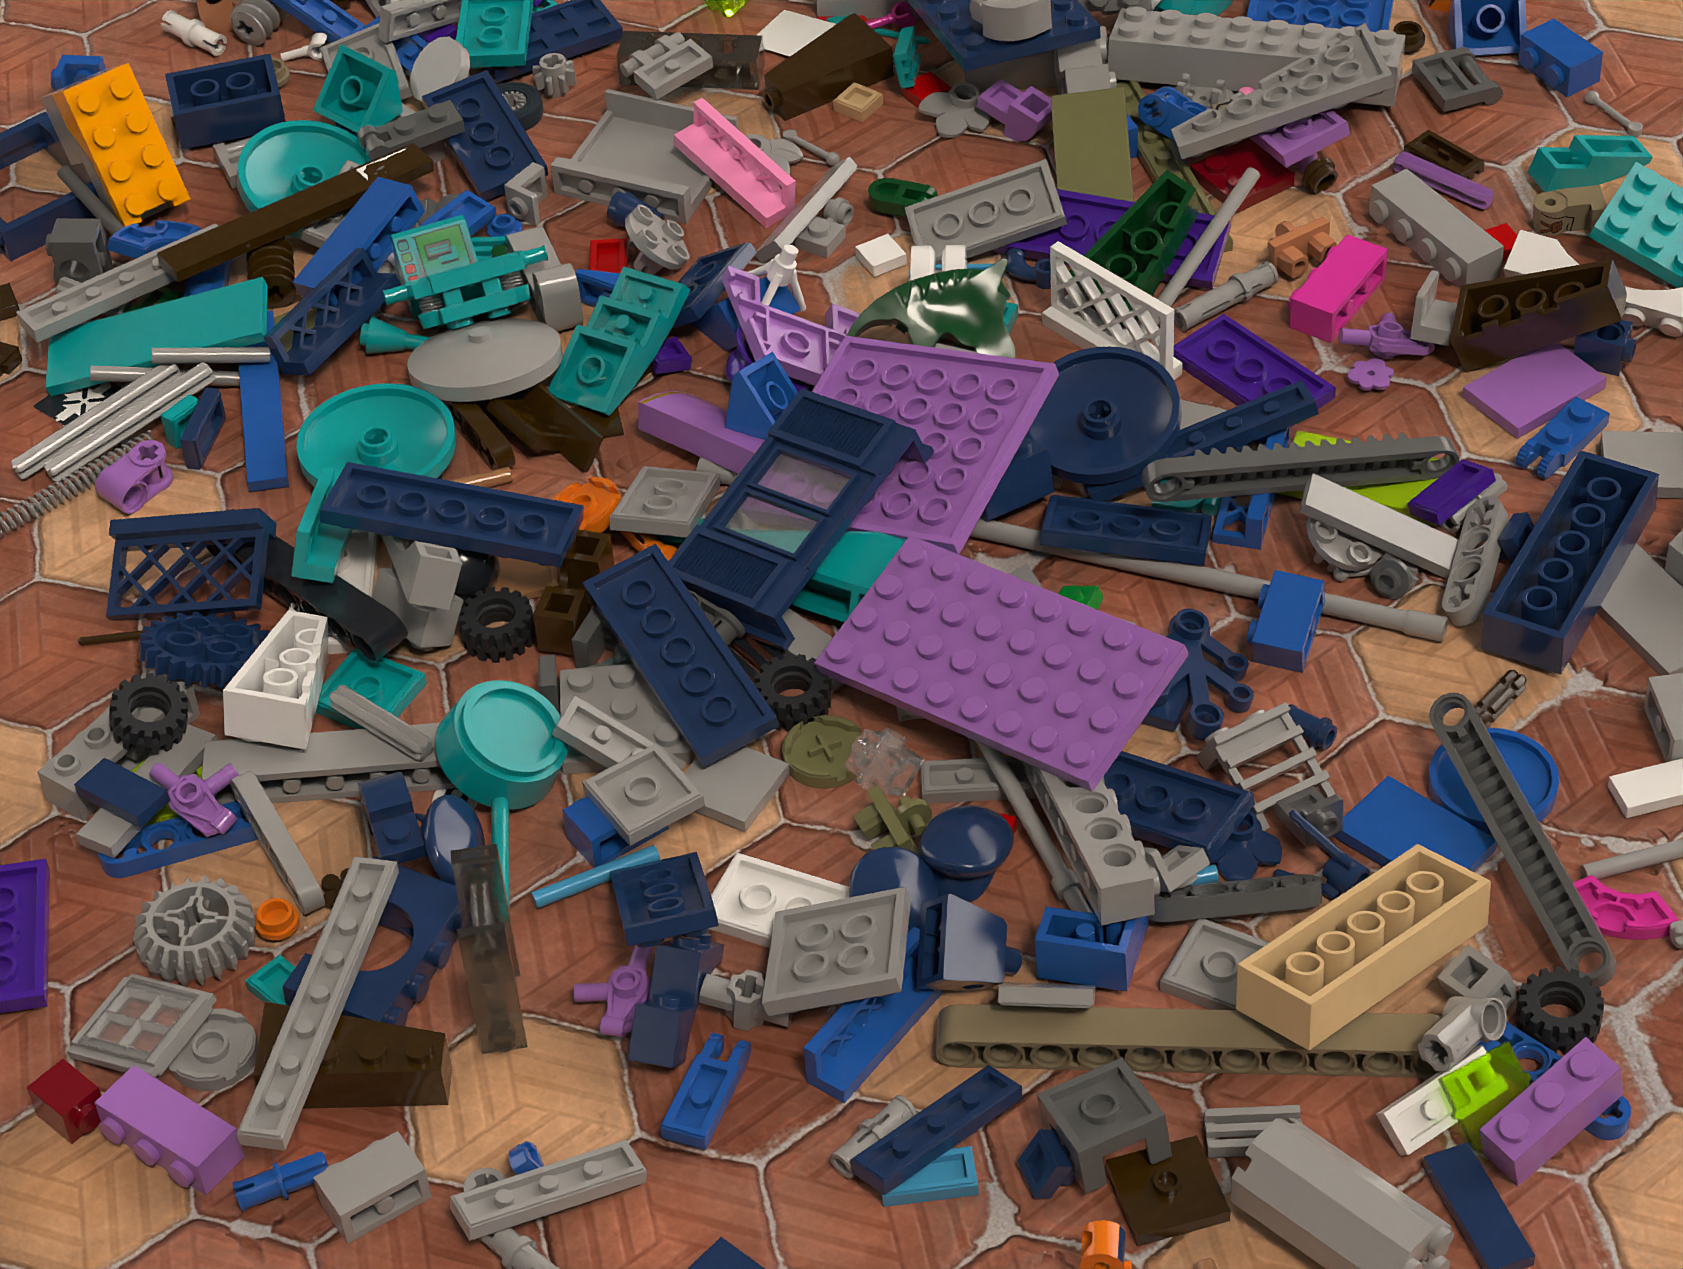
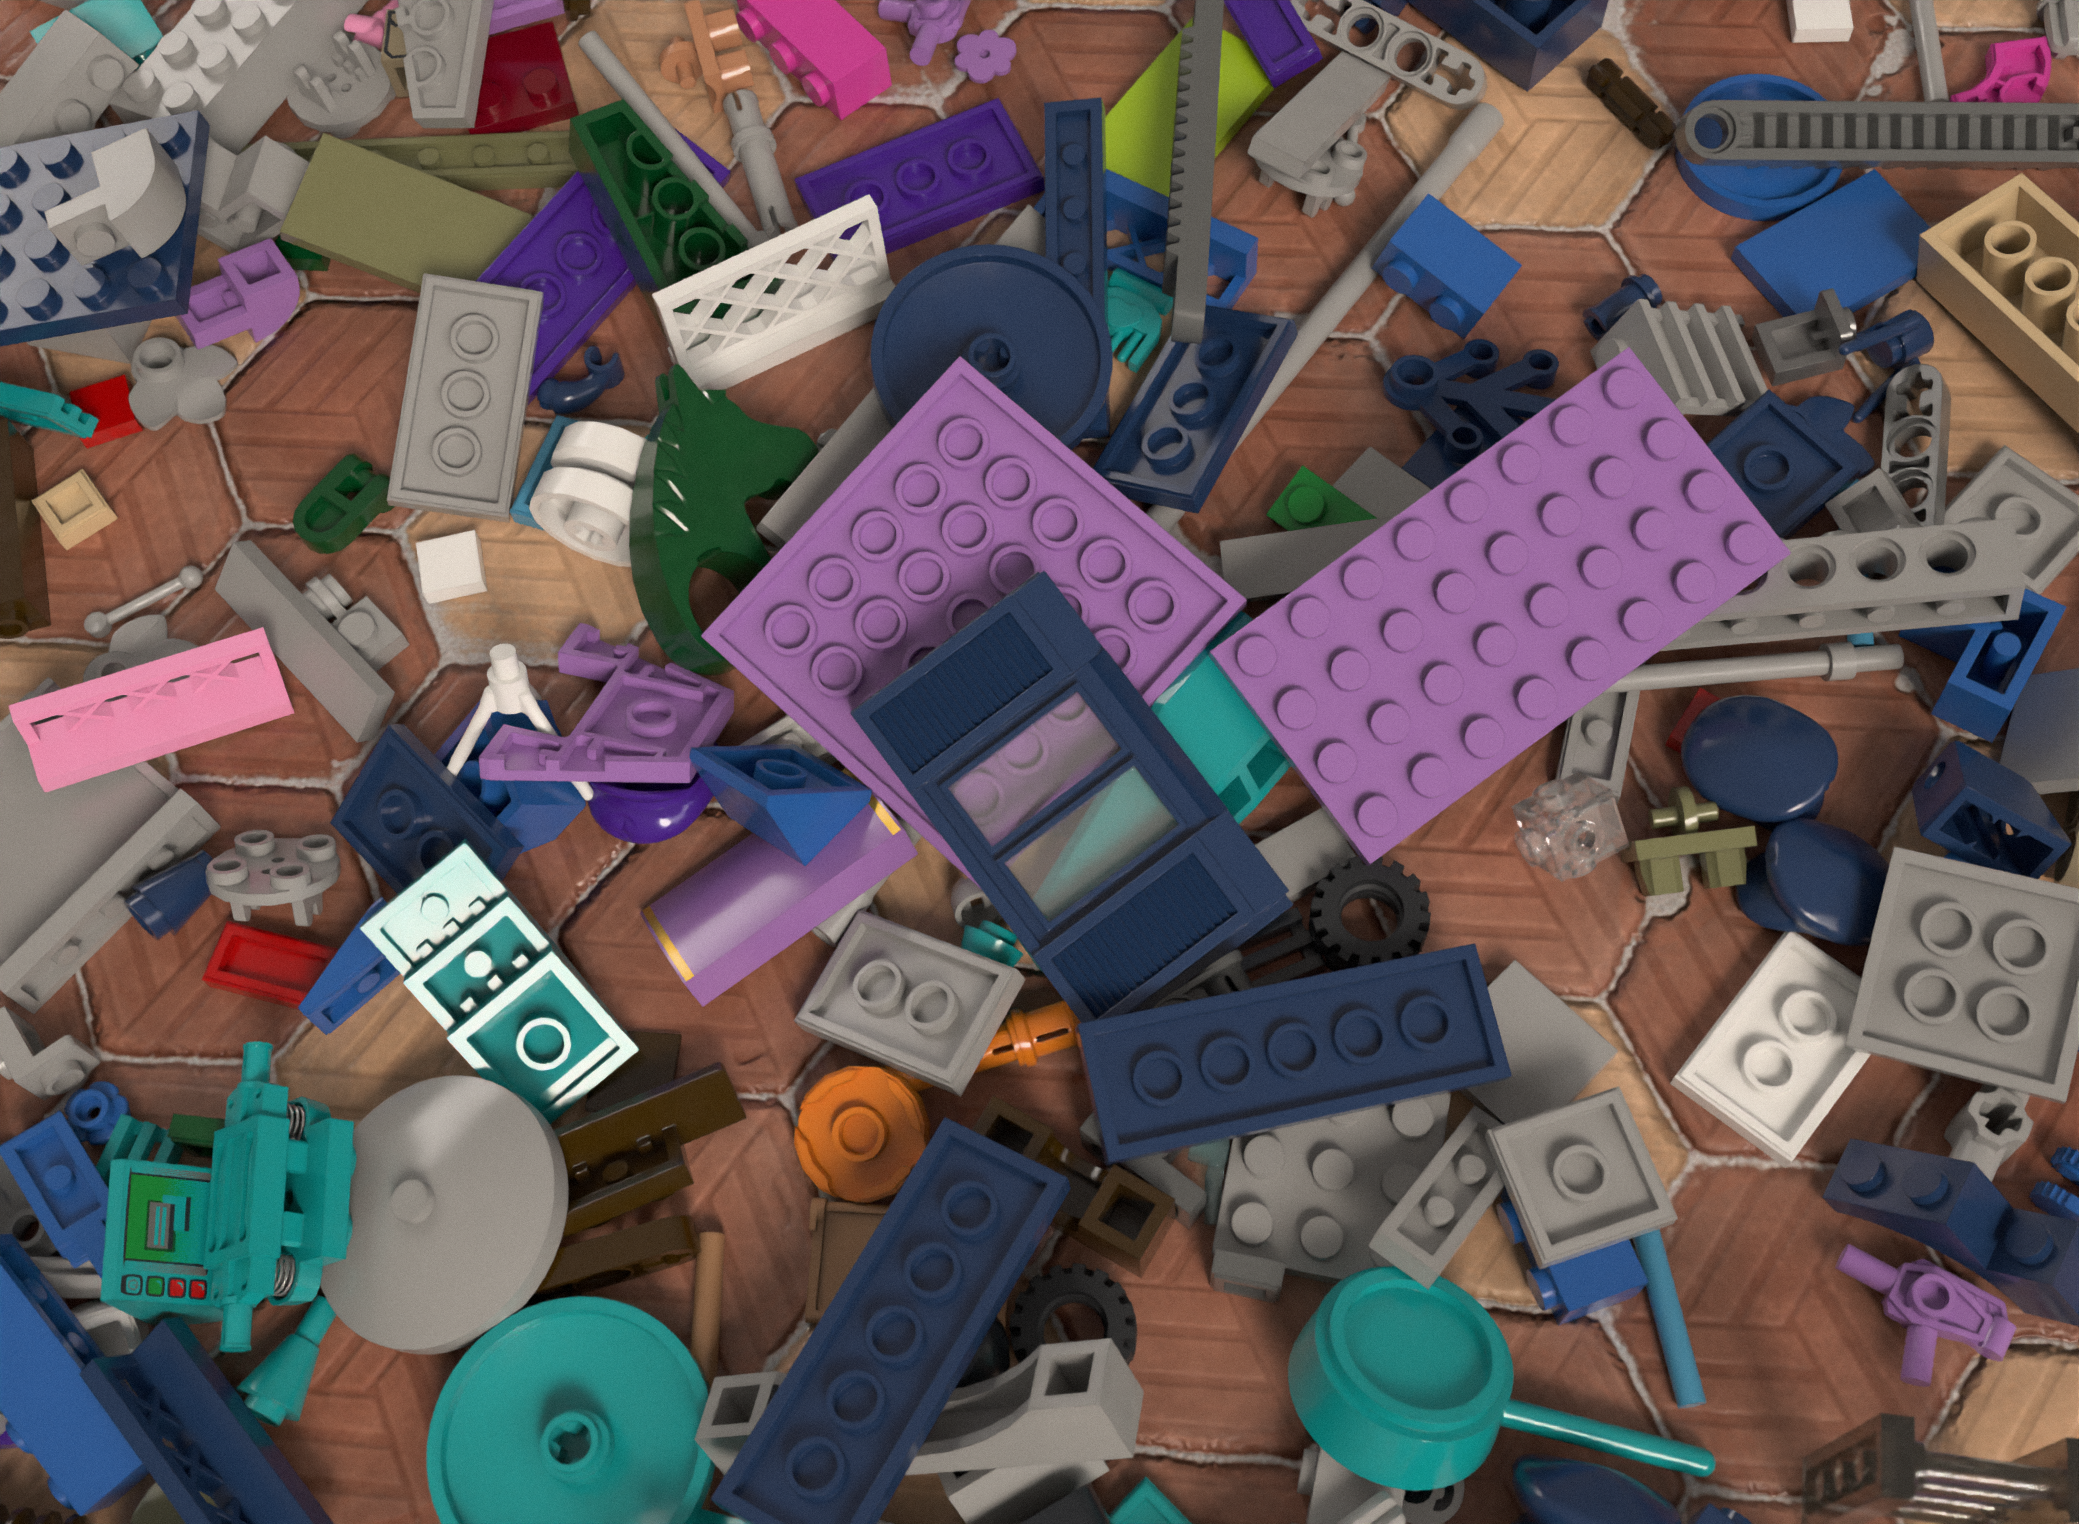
camera: 70 degrees left, 20 degrees up
light grey beam [505,226,584,332] -> none
dark blue plate [610,852,719,948] -> none
dark purple tile [652,337,692,374] -> none
olive tile [782,715,869,789] -> none
blue piece [1138,86,1208,143] -> none
dark grey plate [1371,552,1420,599] -> none

